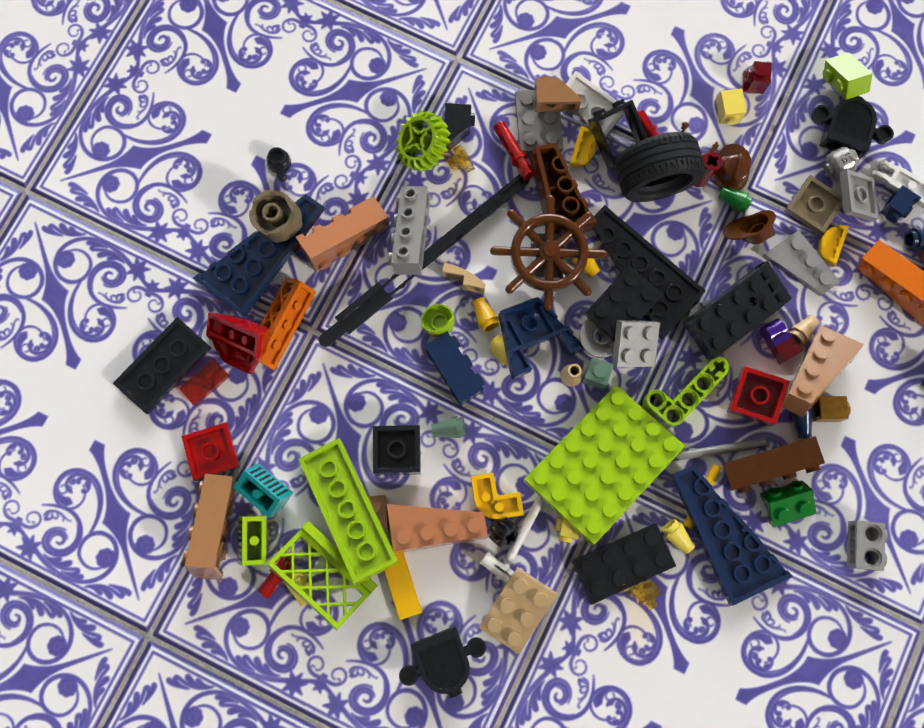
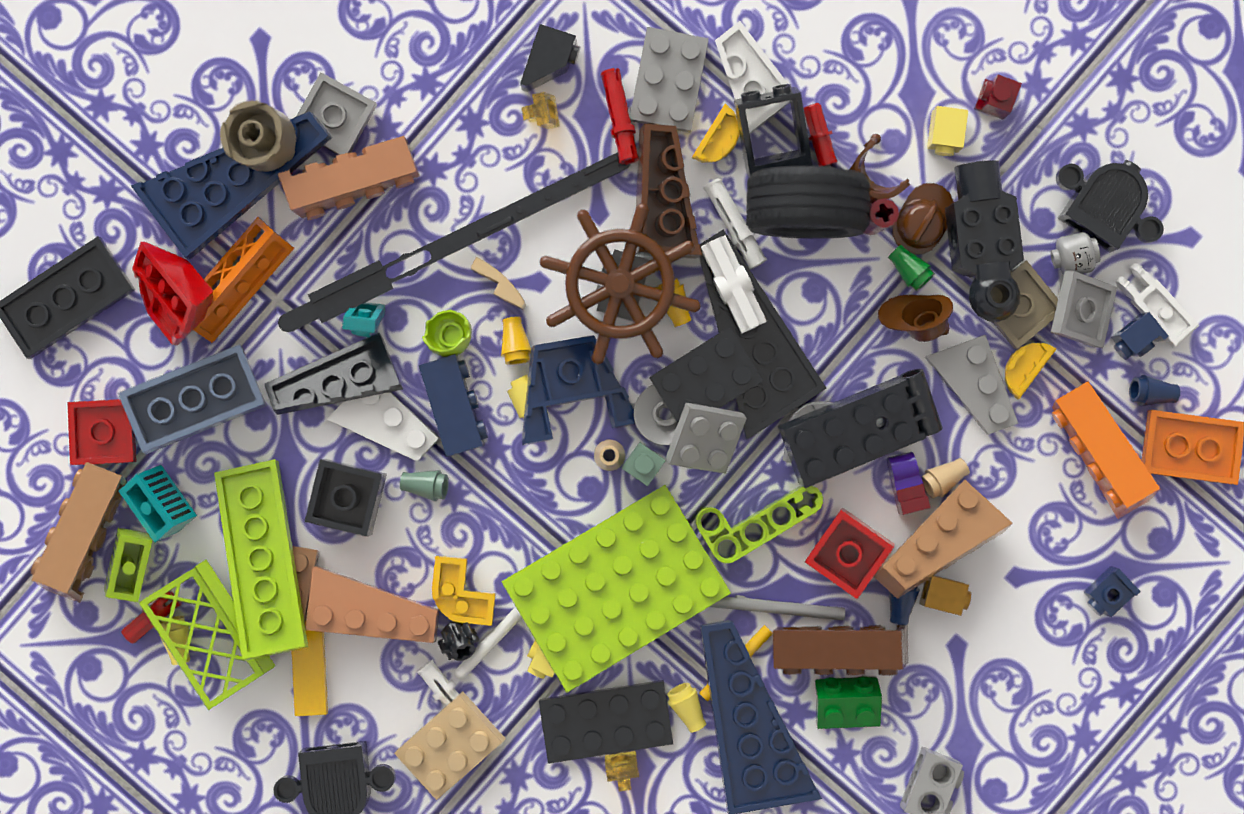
camera: 20 degrees right, 10 degrees up
clear red plate [179,359,230,406] -> none
black piece [266,147,291,182] -> none
light grey brick [388,186,431,275] -> none
lime gear [394,111,451,172] -> none
medium nougat slope [534,76,581,112] -> none
lime brick [823,52,873,100] -> none
none -> sand blue brick [118,344,267,454]
none -> wing [264,333,403,415]
none -> light grey plate [296,72,377,155]
none -> white wing [327,392,440,461]
none -> teal plate [342,302,385,337]
none -> white piece [701,235,767,334]
none -> white pin [703,178,767,270]
none -> black brick [945,160,1024,322]

